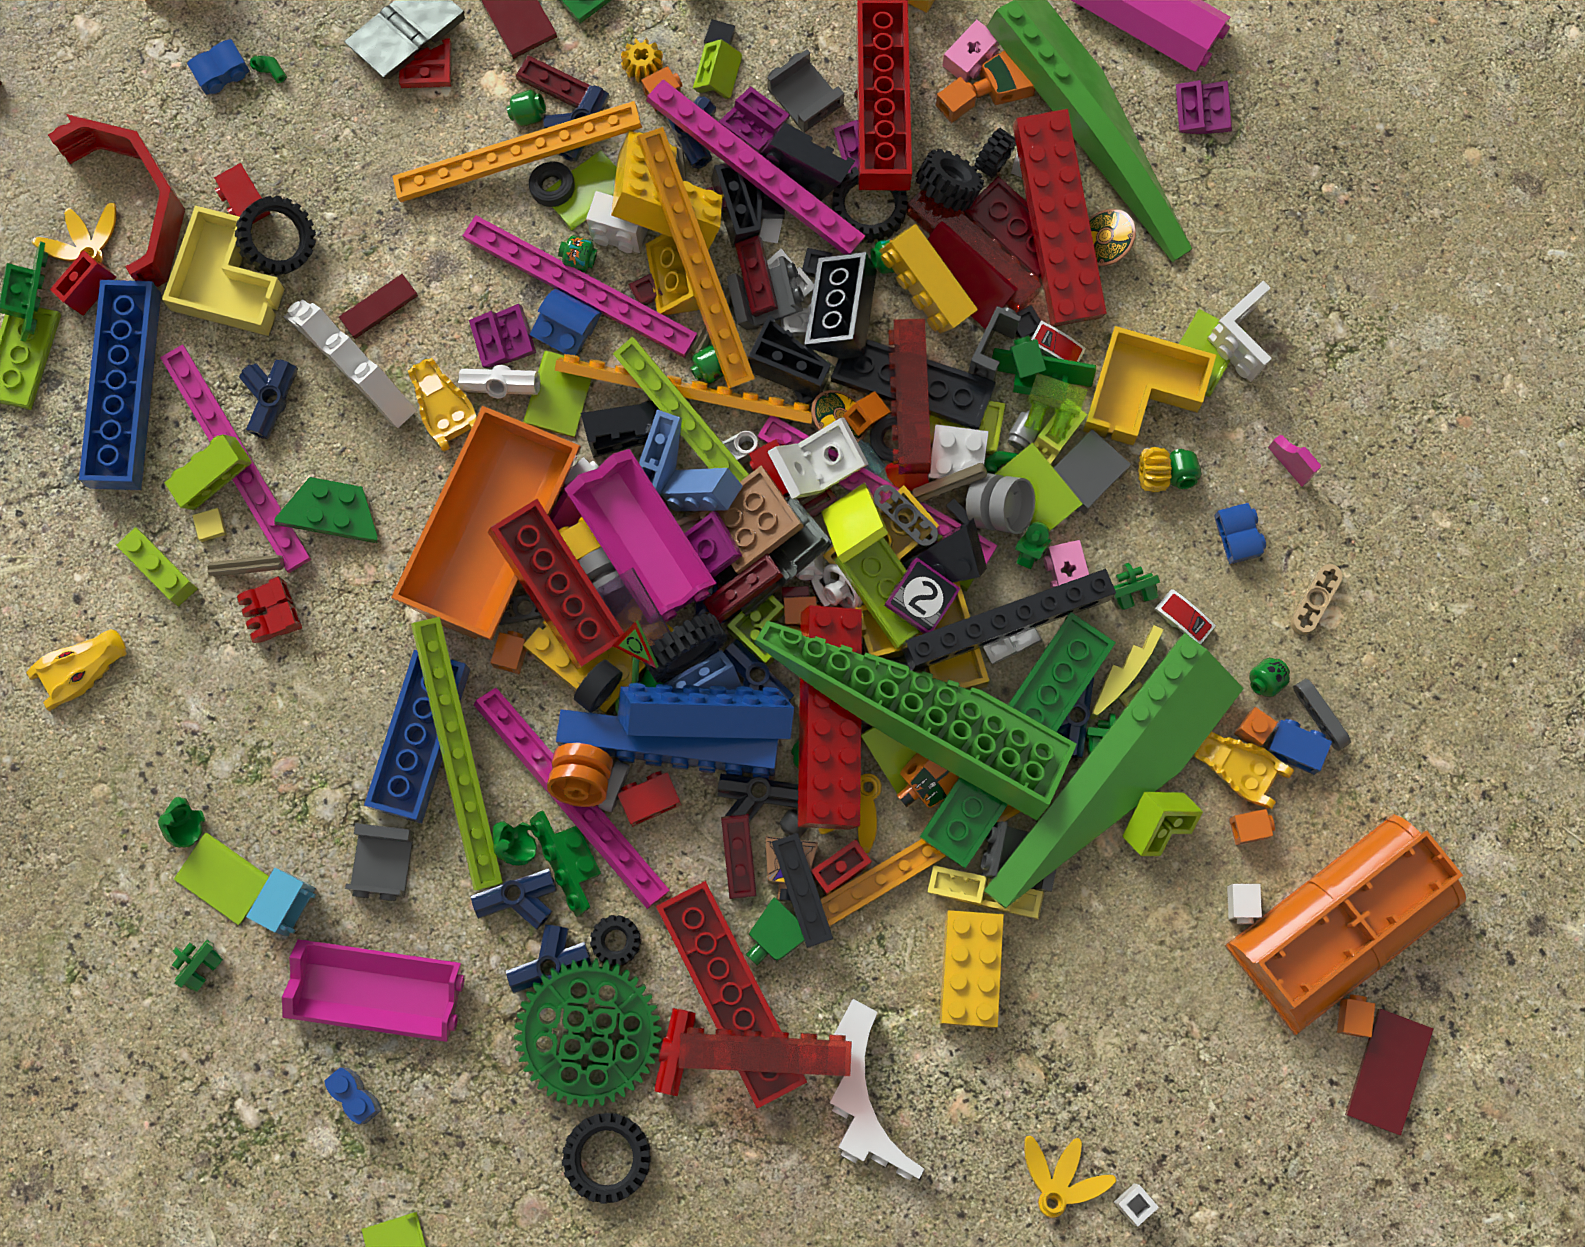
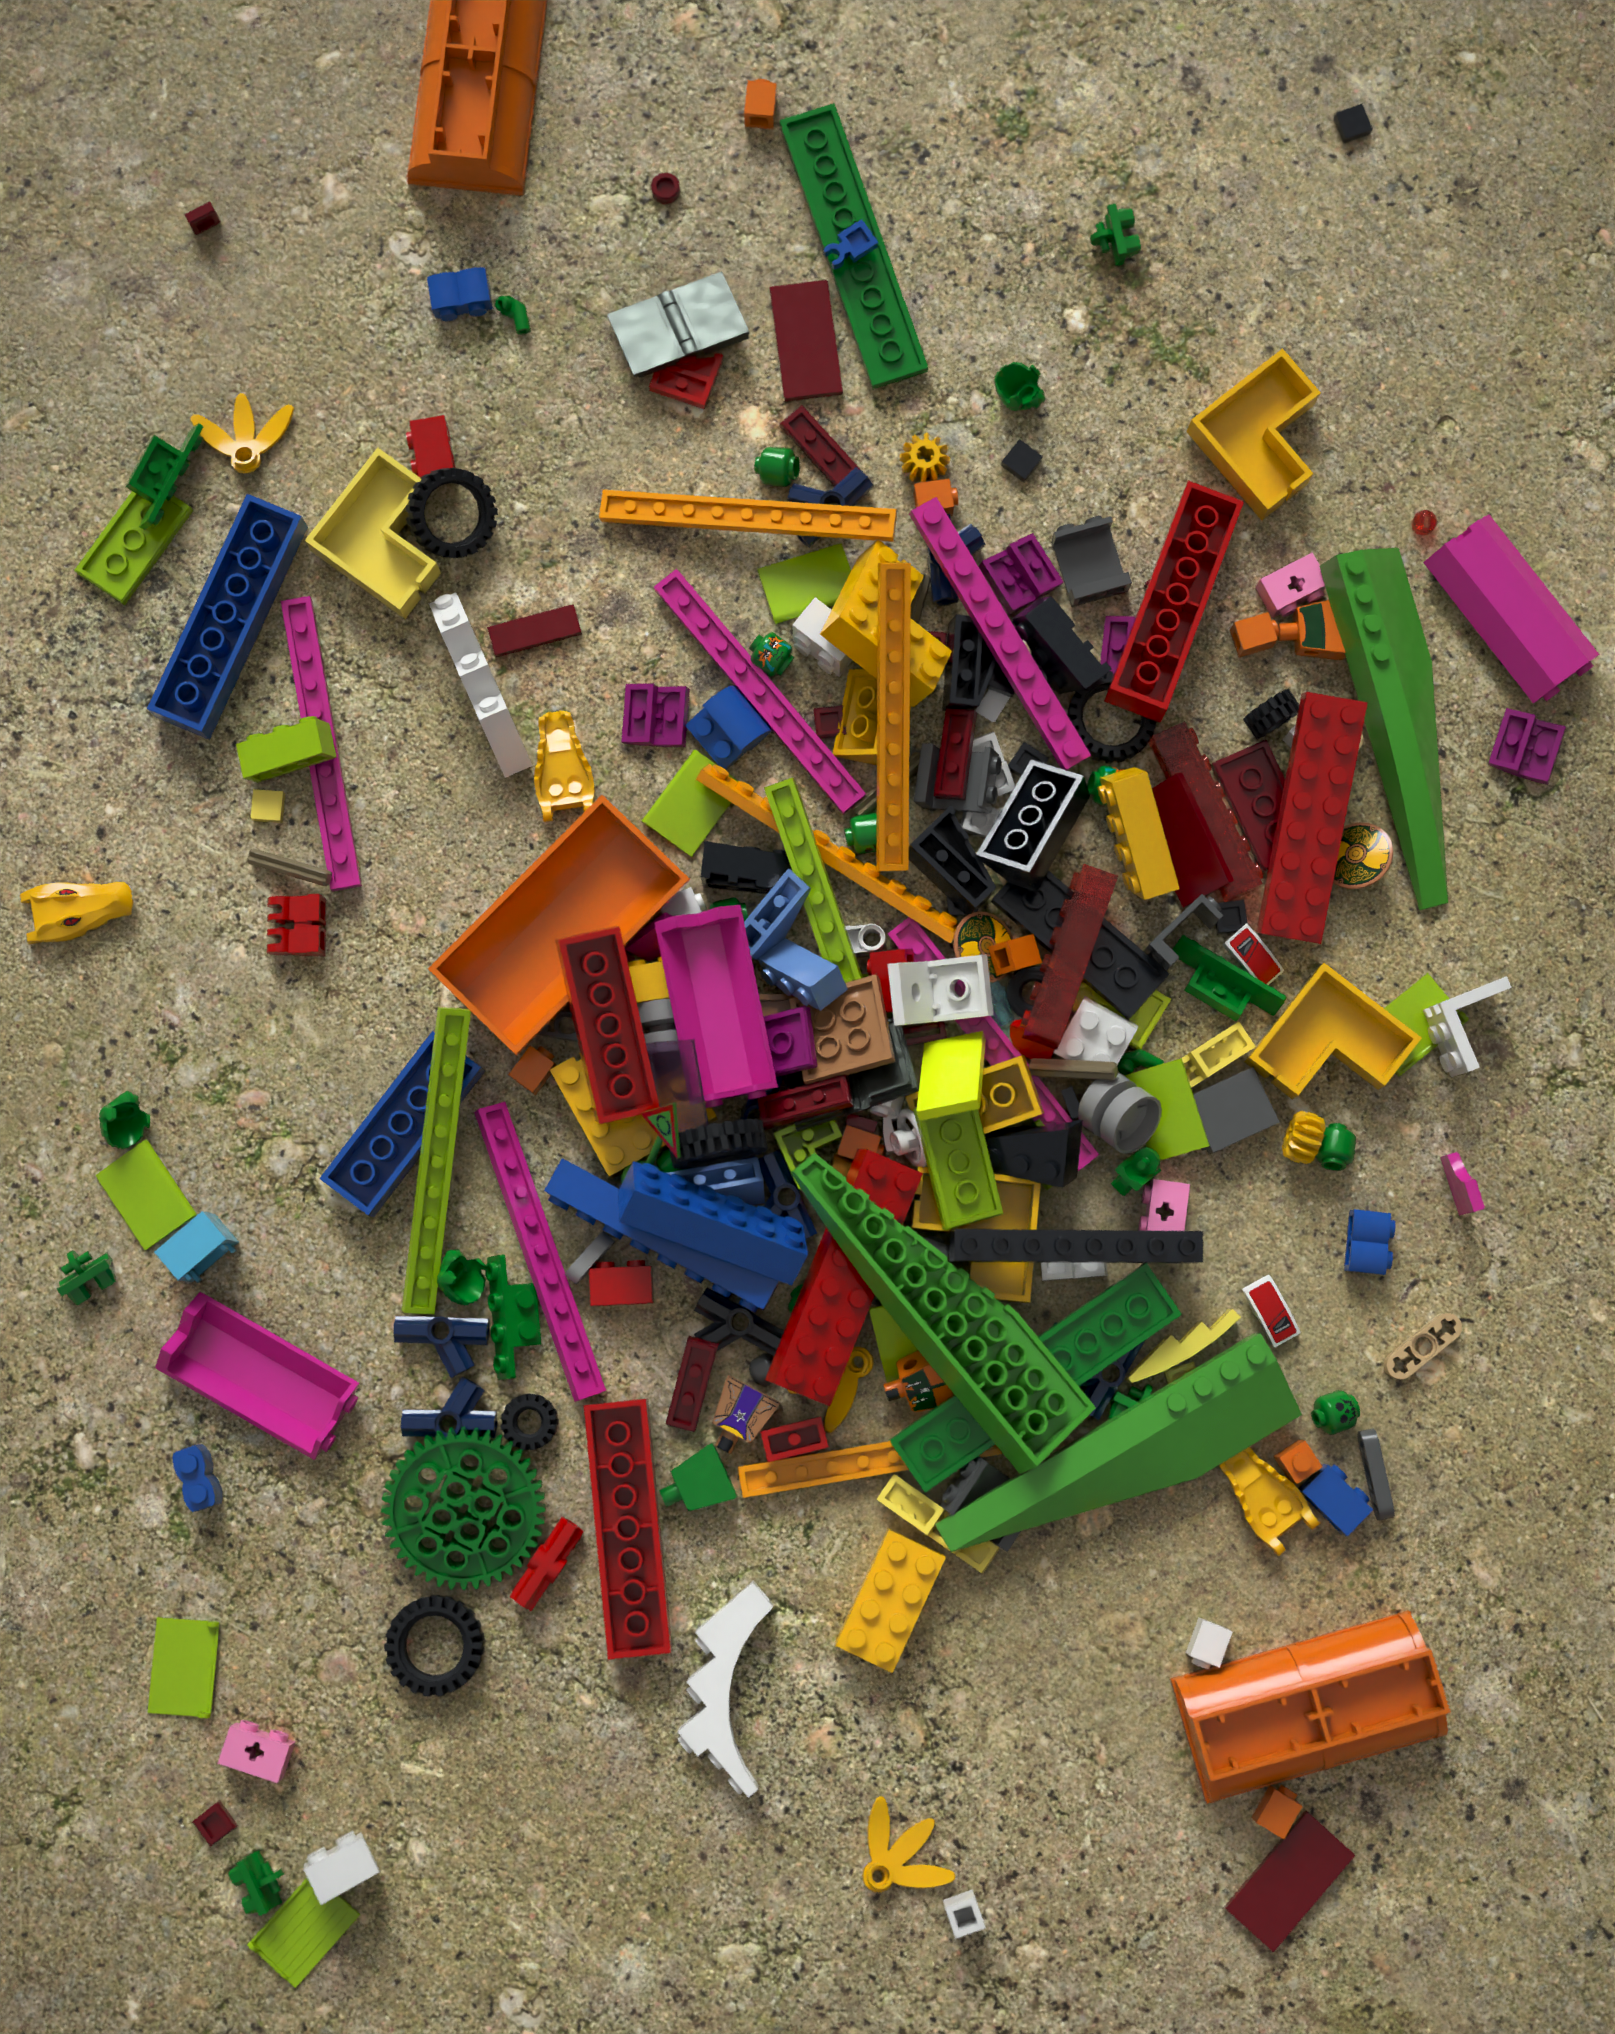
camera: 20 degrees right, 5 degrees up
red panel [48,114,186,287] -> none
red brick [50,250,117,316] -> none
lime brick [116,527,198,607] -> none
dark blue piece [238,359,298,439] -> none
green wing [274,477,378,544] -> none
dark grey panel [345,823,414,901] -> none
white piece [458,365,541,399] -> none
black tyre [529,161,575,207] -> none
orange wheel [547,743,613,807] -> none
black tyre [573,659,623,713] -> none
clear red brick [679,1028,852,1076] -> none
lime panel [692,39,742,99] -> none
black plate [772,833,833,948] -> none
dark grey beam [874,485,938,547] -> none
slope [884,557,960,634] -> none
black tyre [915,149,984,211] -> none
light grey brick [1008,411,1043,451] -> none
green brick [1010,336,1046,378] -> none
clear neon green brick [1024,373,1088,440] -> none
green hips [1113,562,1160,610] -> none
lime brick [1122,792,1203,856] -> none
orange brick [1229,809,1275,845] -> none

